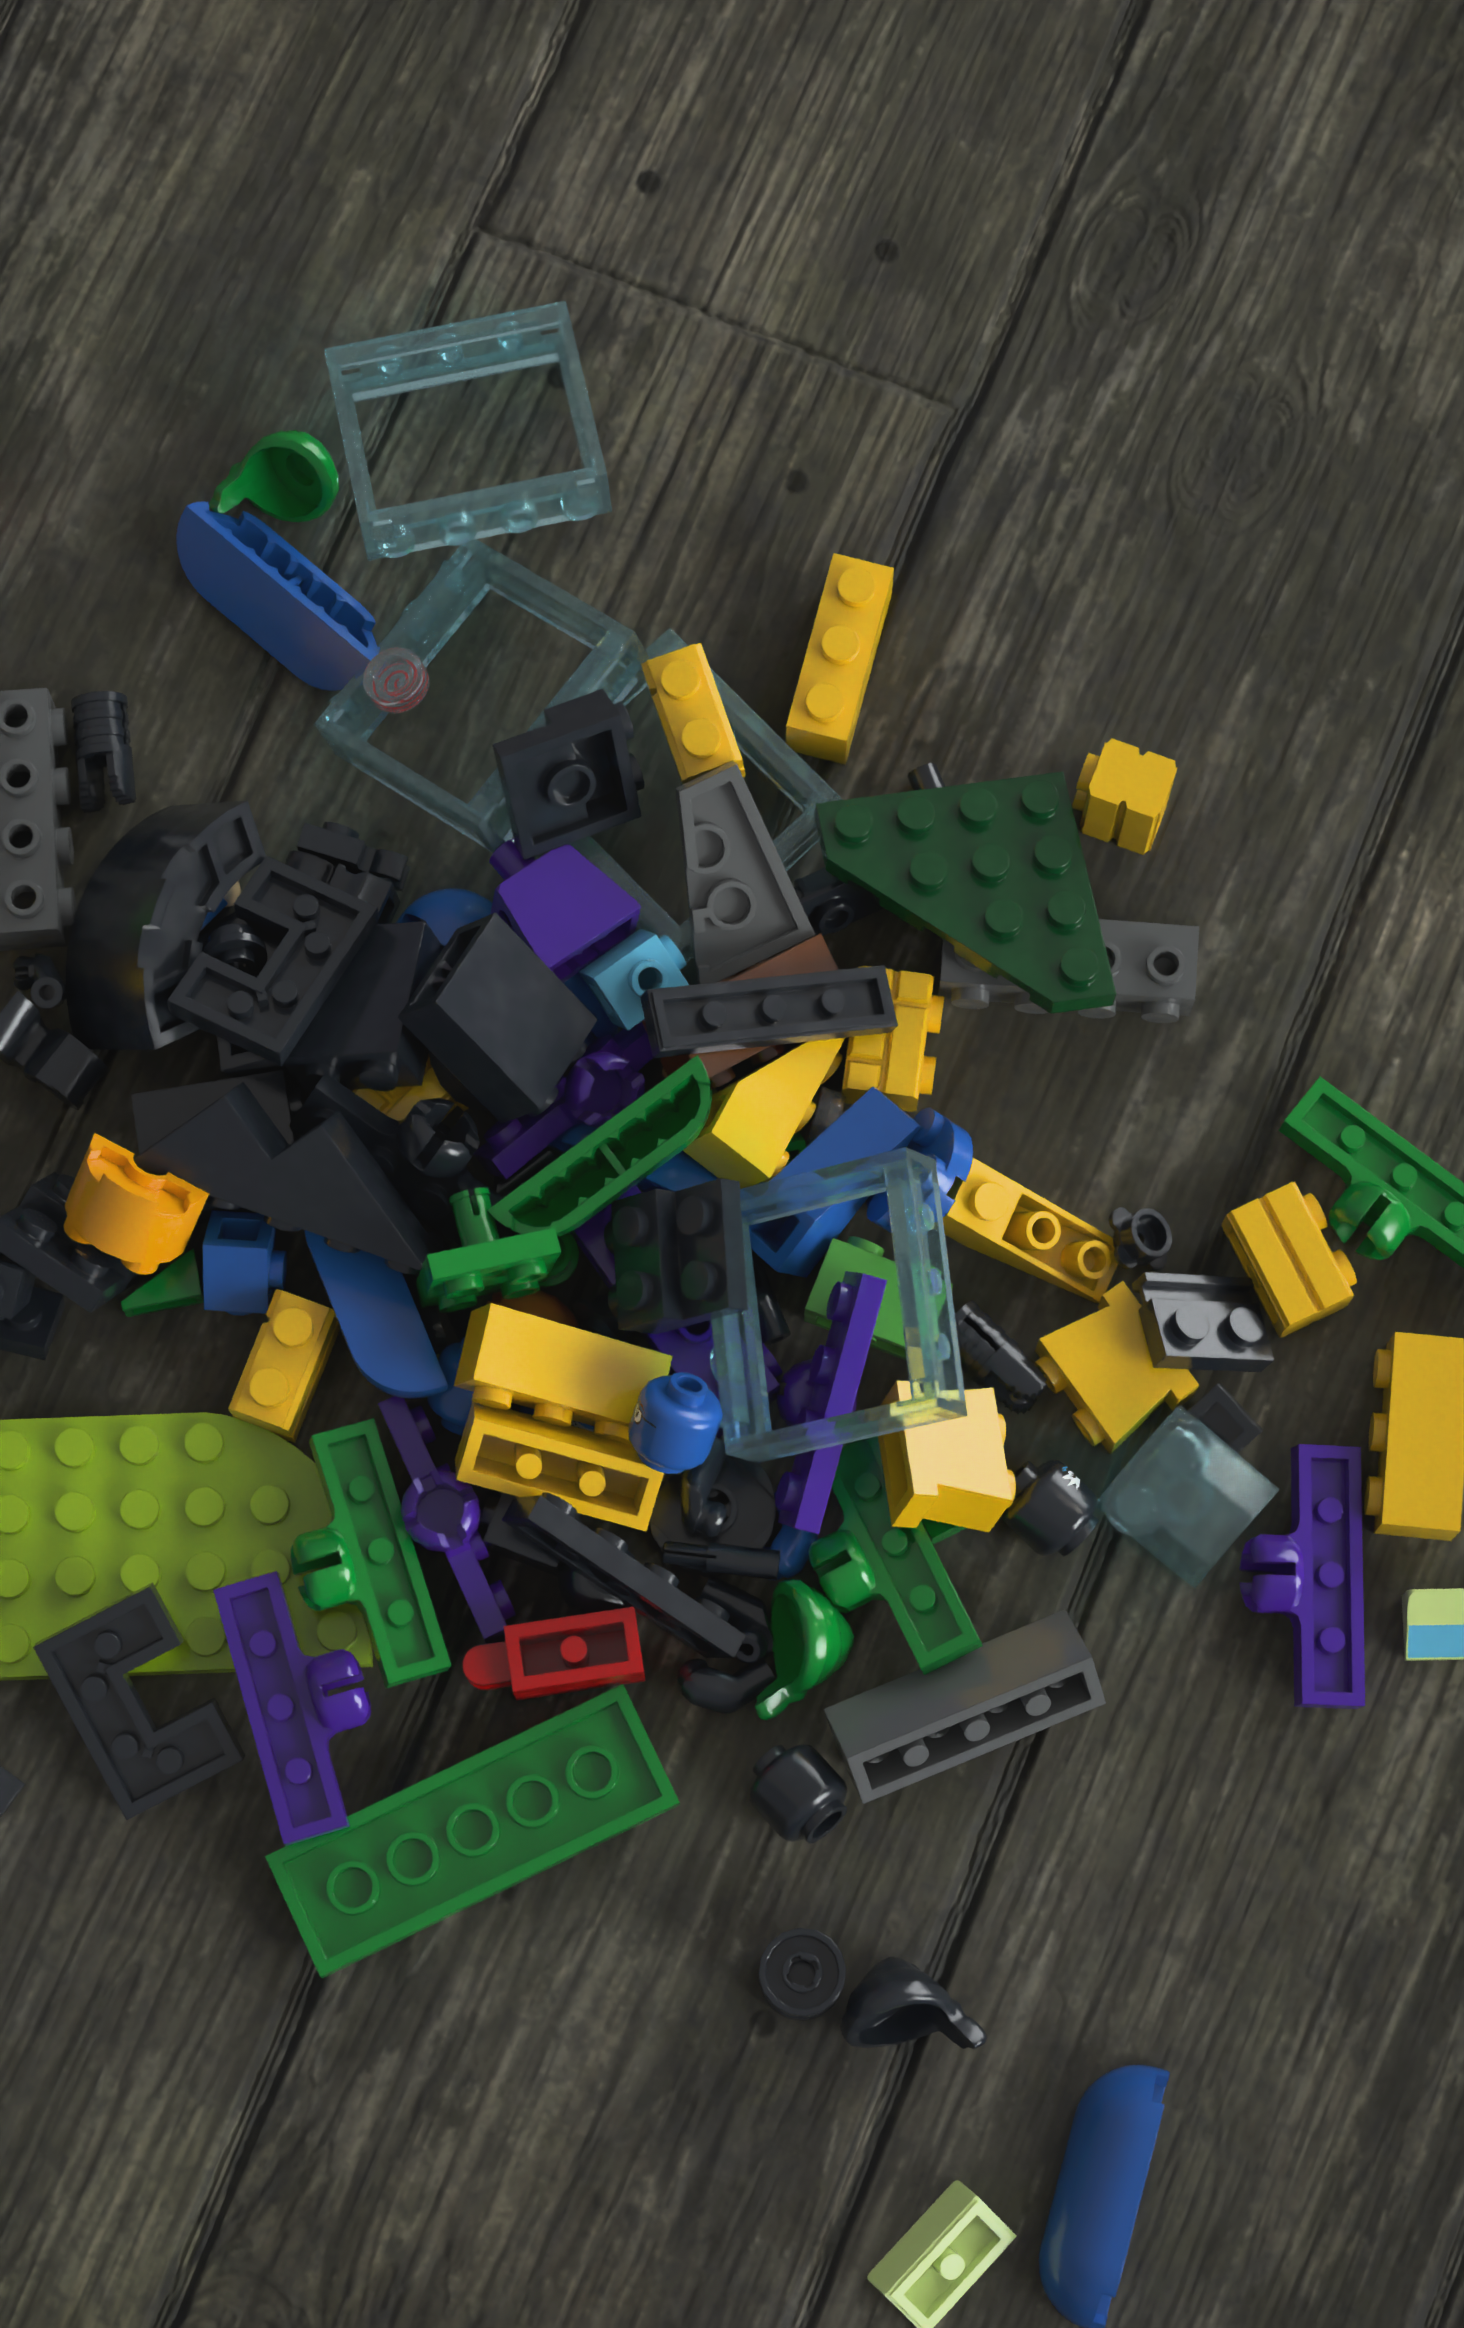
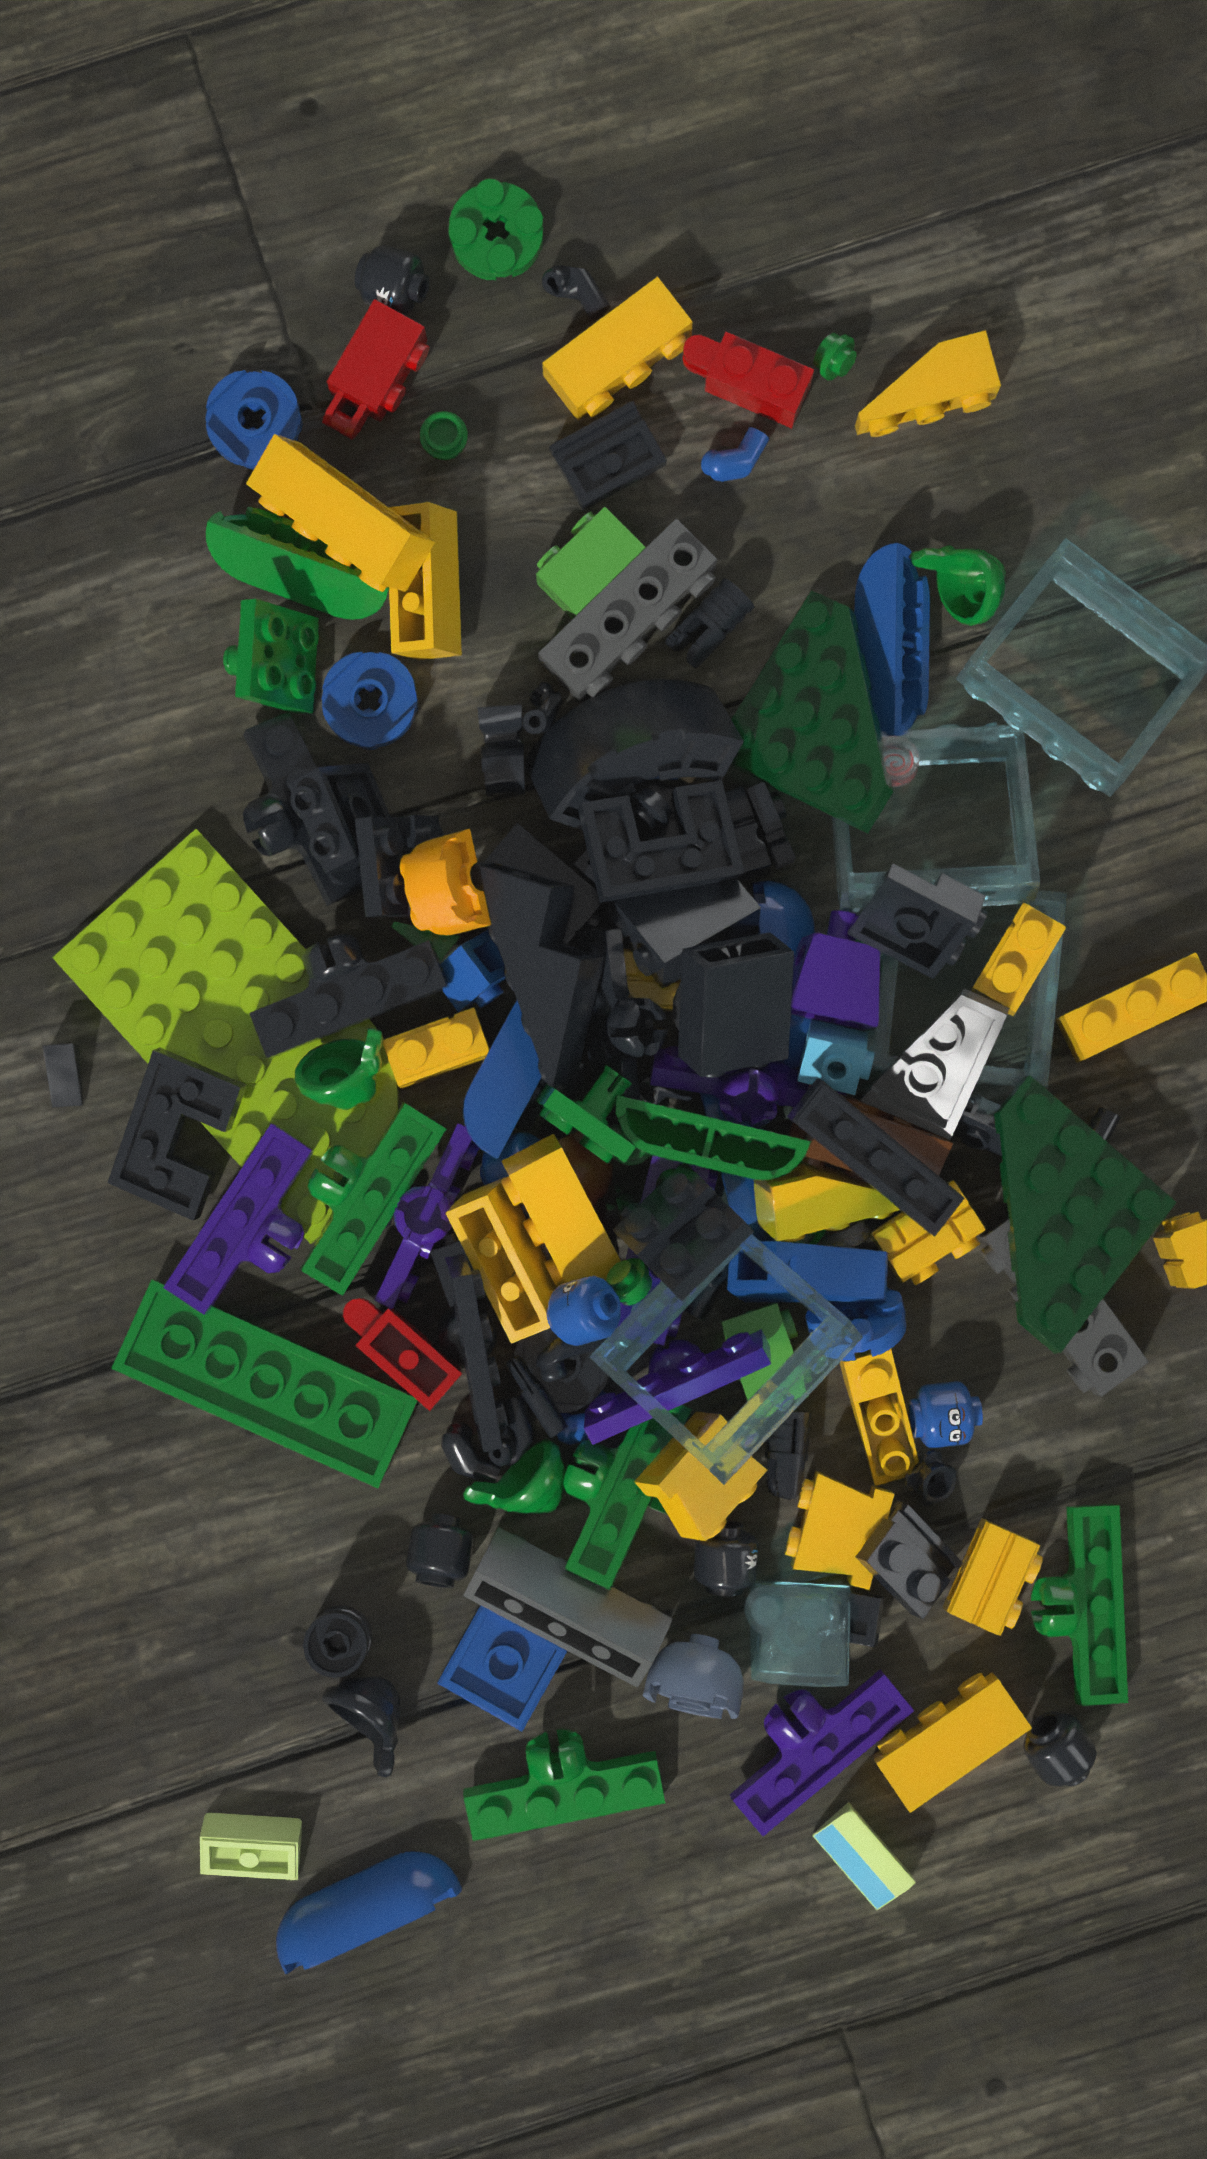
camera: 55 degrees right, 10 degrees up
none -> black plate [249,934,449,1059]
none -> green hat [295,1028,383,1110]
none -> blue tile [437,1605,567,1732]
none -> green plate [463,1728,665,1841]
none -> green plate [606,1258,652,1306]
none -> sand blue cylinder [643,1634,744,1719]
none -> dark green plate [730,590,894,834]
none -> yellow slope [855,330,1001,437]
none -> blue head [908,1381,983,1448]

